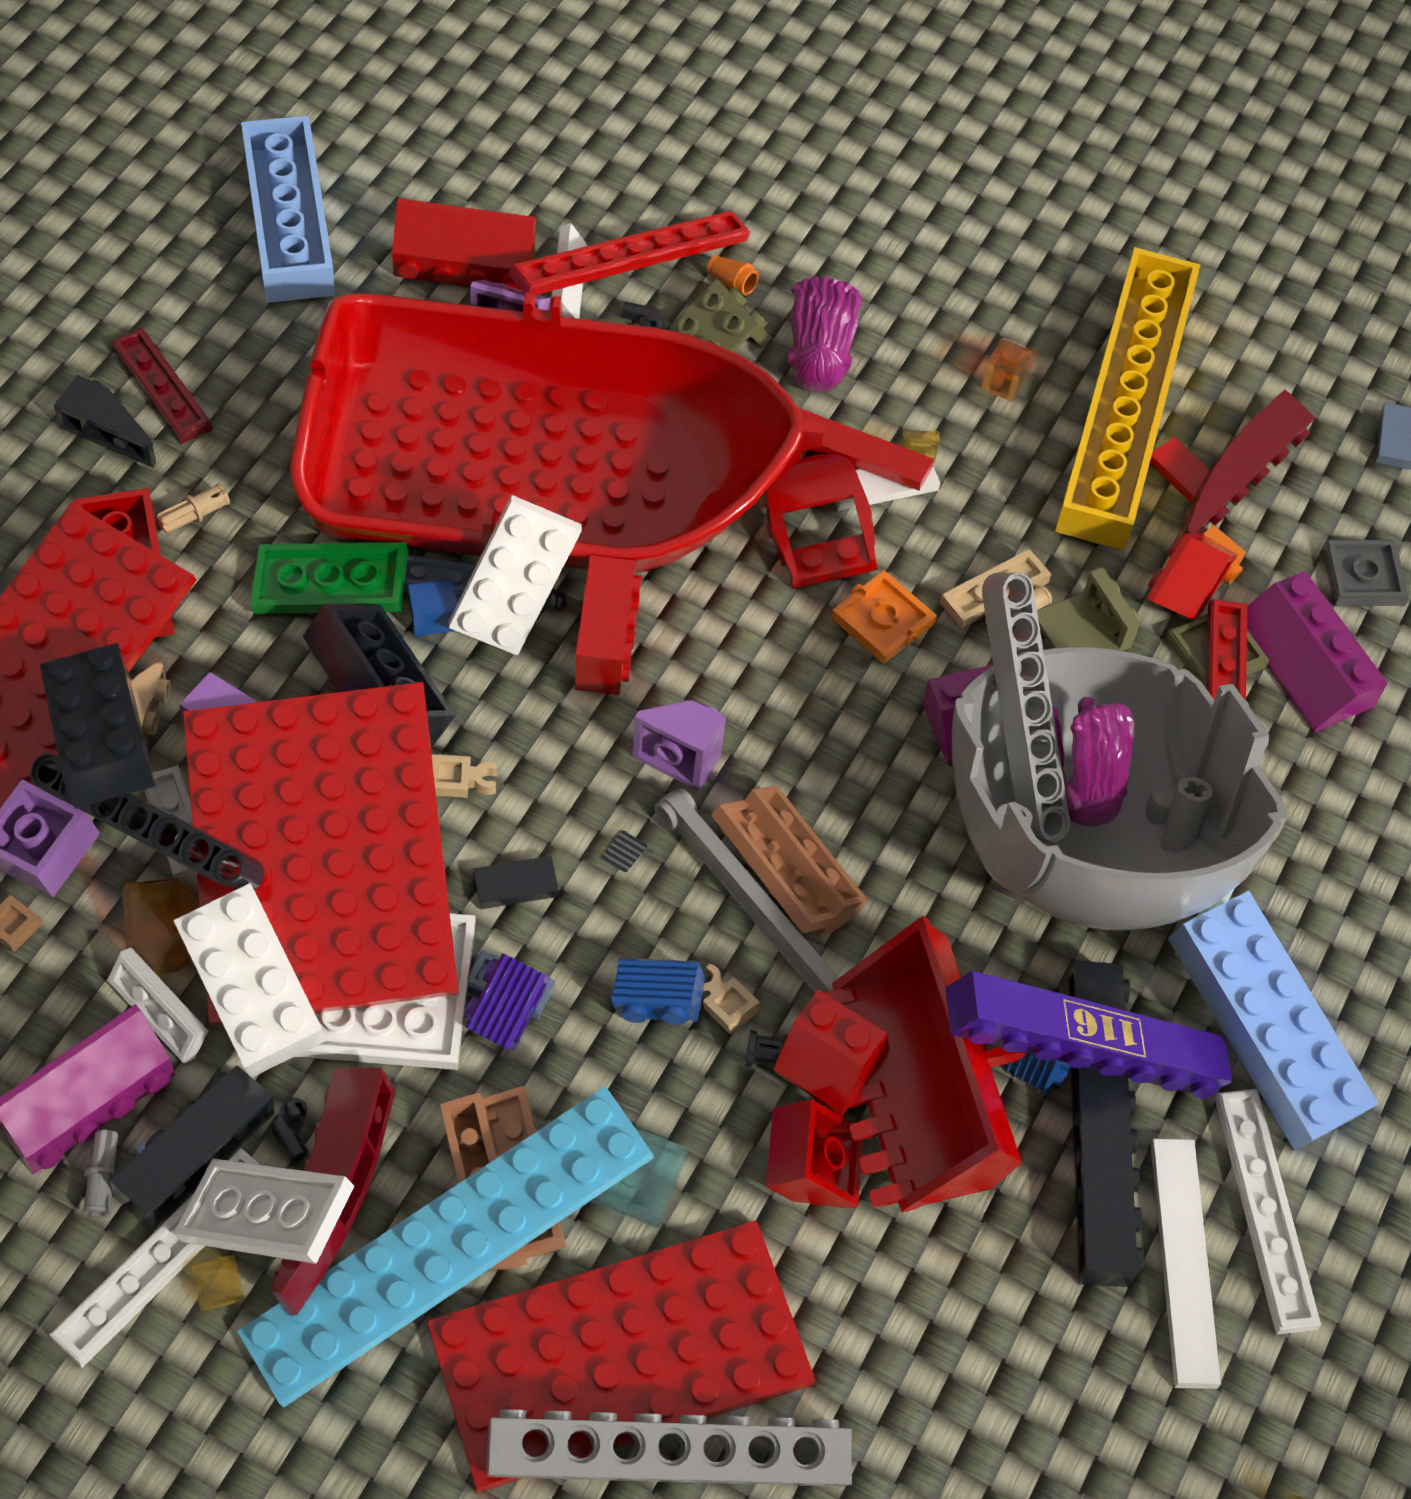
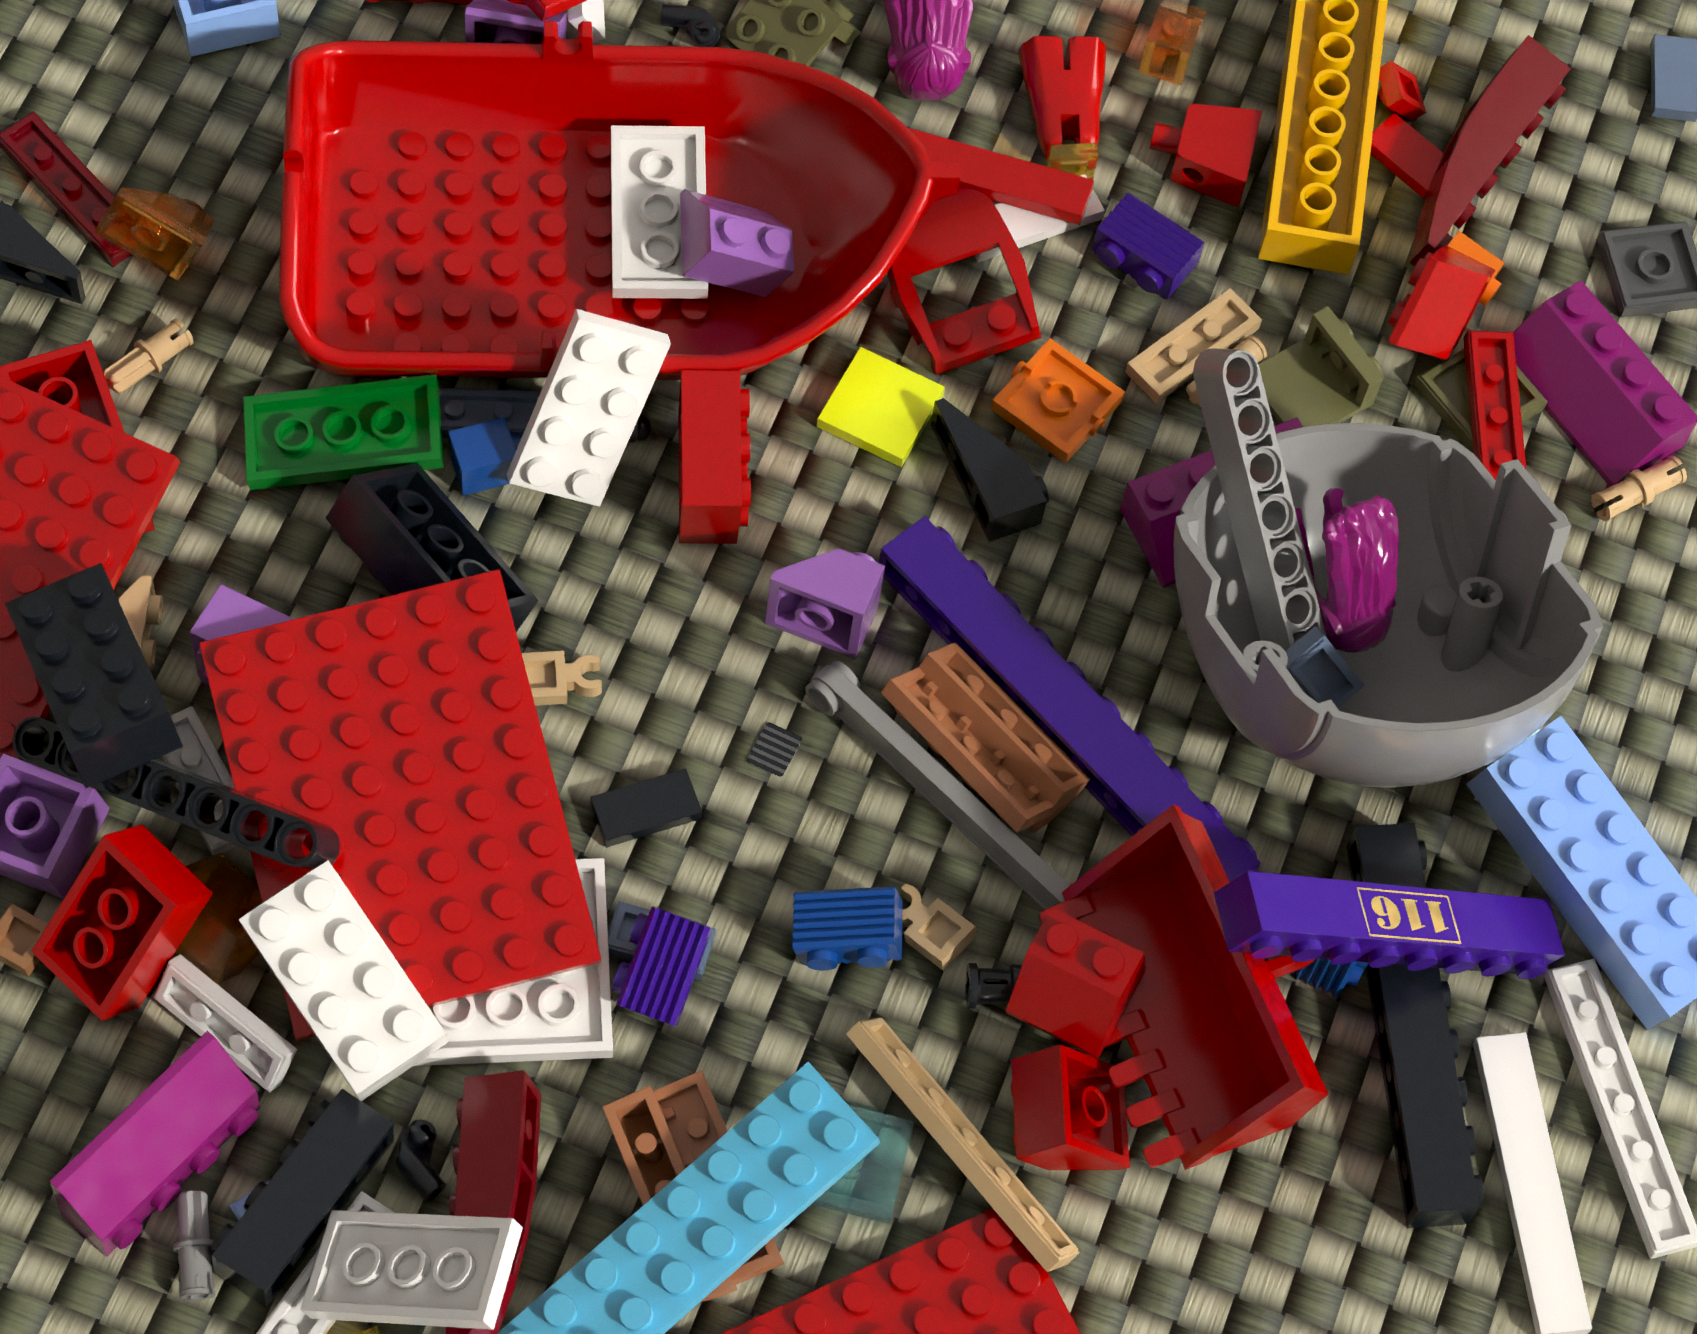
camera: 10 degrees left, 5 degrees up
none -> red brick [31,824,213,1021]
none -> clear orange slope [94,187,215,281]
none -> white plate [611,125,708,299]
none -> medium lavender slope [680,189,794,297]
none -> neon yellow tile [816,347,945,468]
none -> tan tile [846,1017,1080,1272]
none -> dark purple brick [879,516,1261,882]
none -> black slope [930,398,1049,542]
none -> red piece [1018,36,1106,162]
none -> dark purple brick [1092,192,1205,299]
none -> red torso [1149,104,1262,207]
none -> sand blue tile [1286,626,1364,708]
none -> red plate [1379,61,1427,121]
none -> tan pin [1591,455,1687,521]

